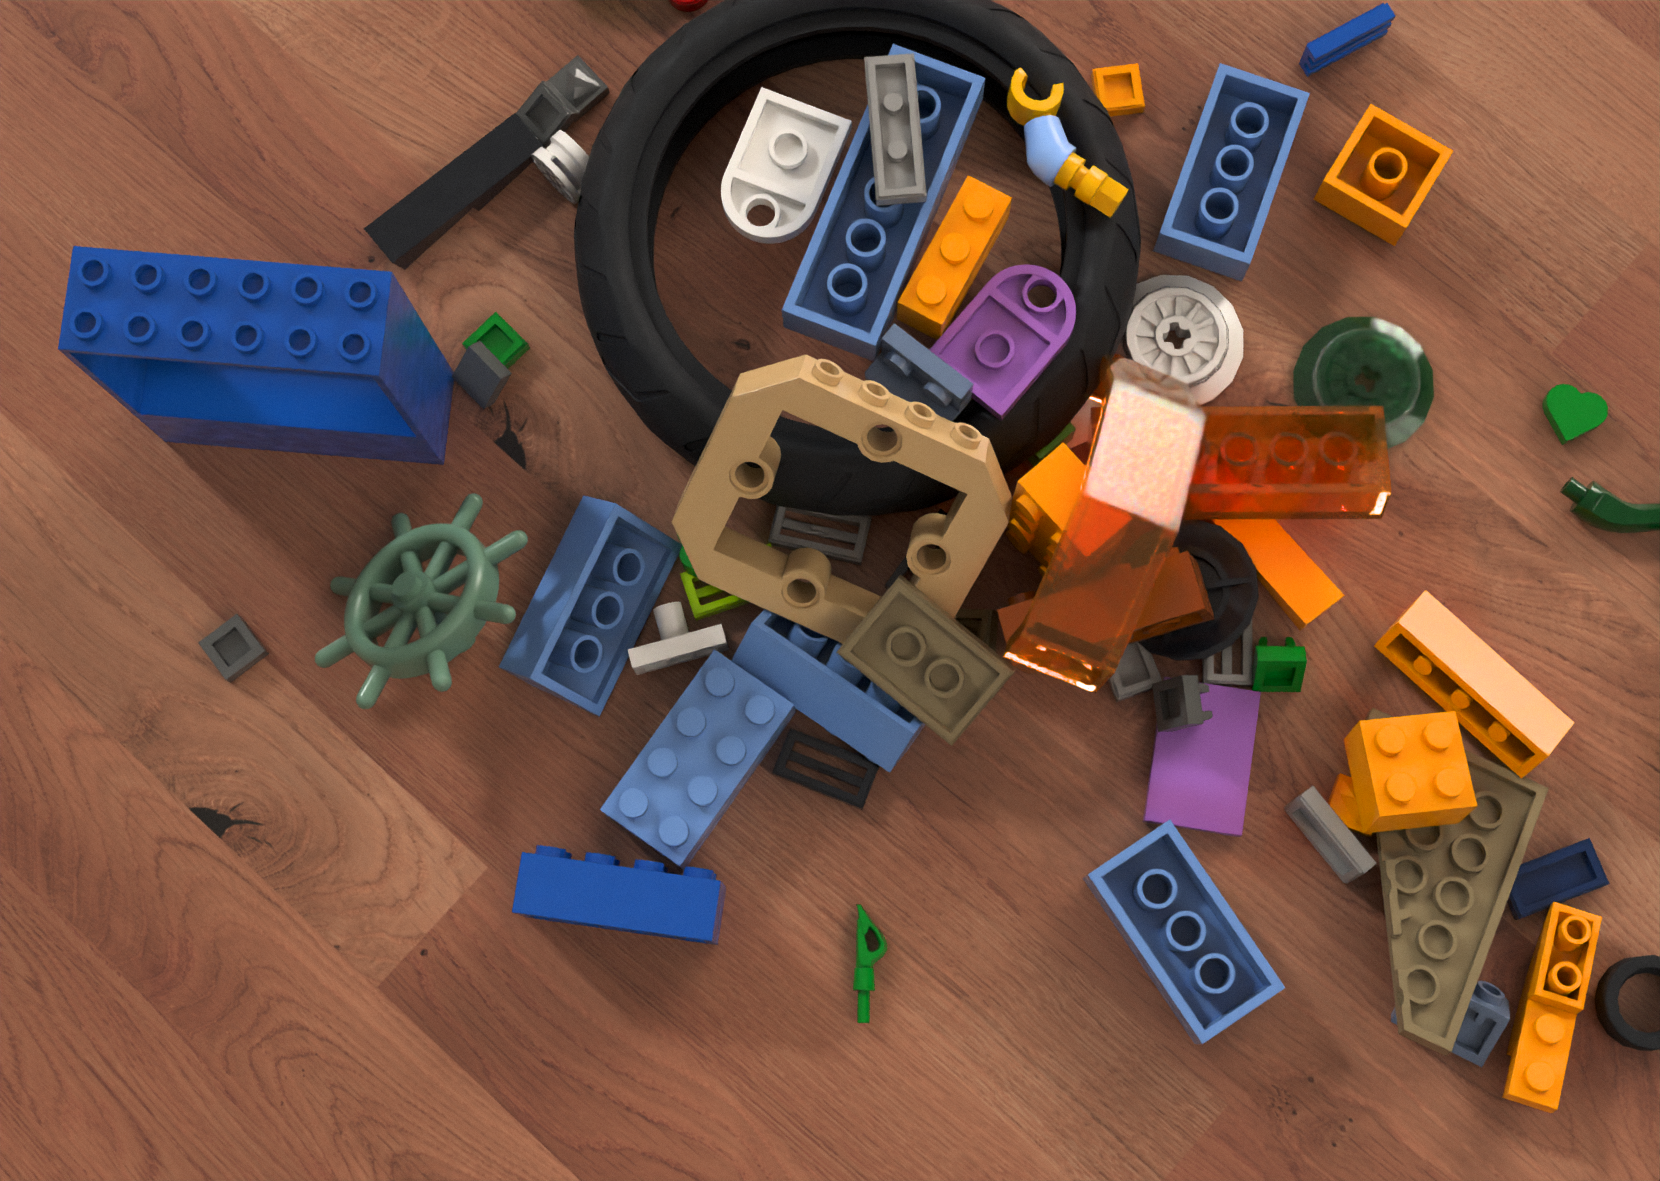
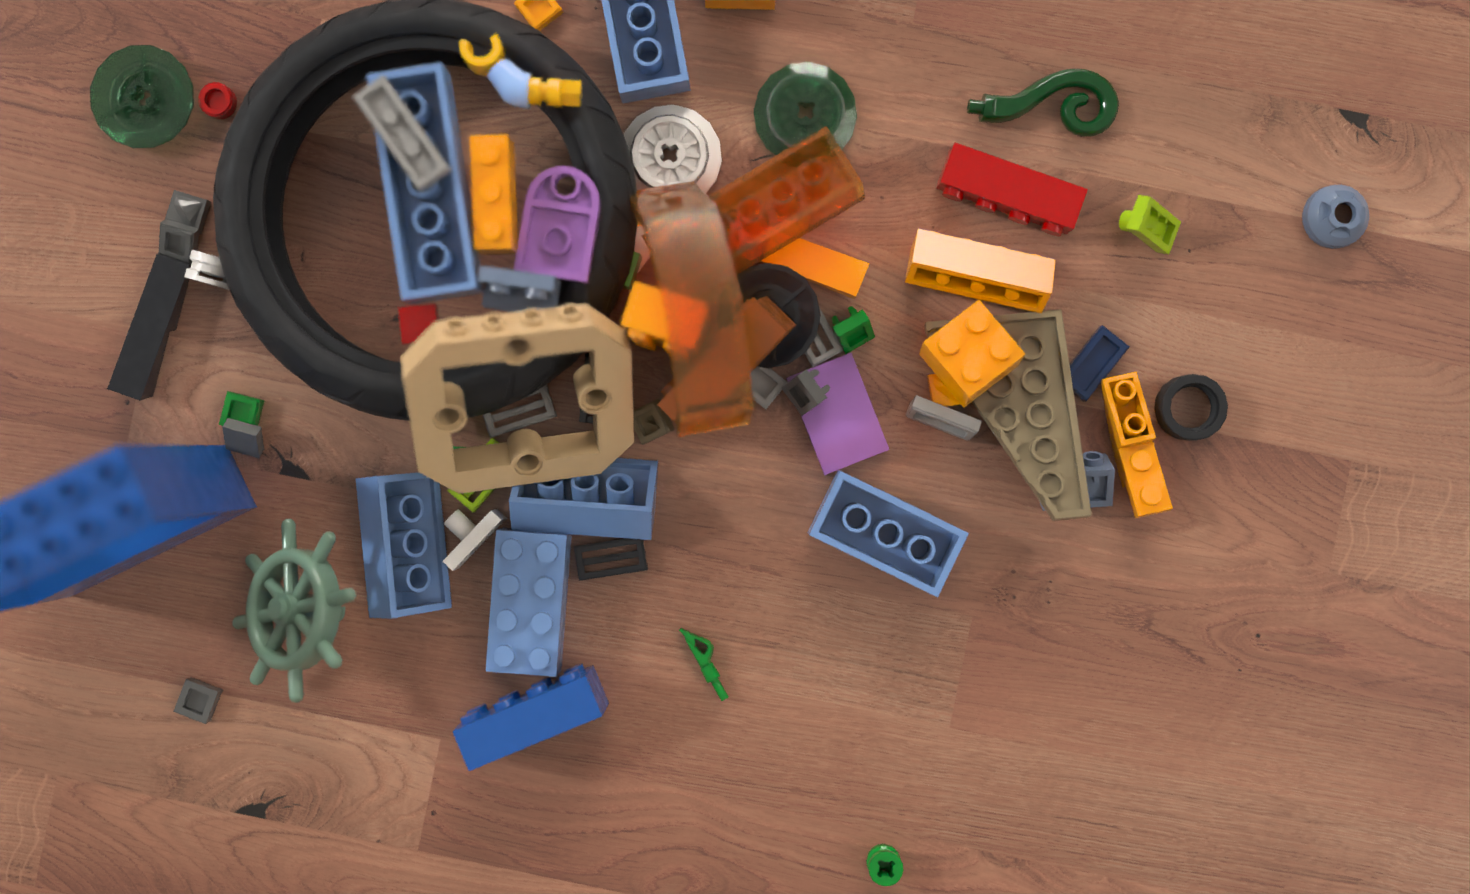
camera: 35 degrees left, 10 degrees up
white tile [721,87,852,244] -> none
dark tan tile [837,575,1015,746] -> none
green tile [1542,384,1608,445] -> none
none -> red tile [398,303,439,345]
none -> red brick [936,142,1088,236]

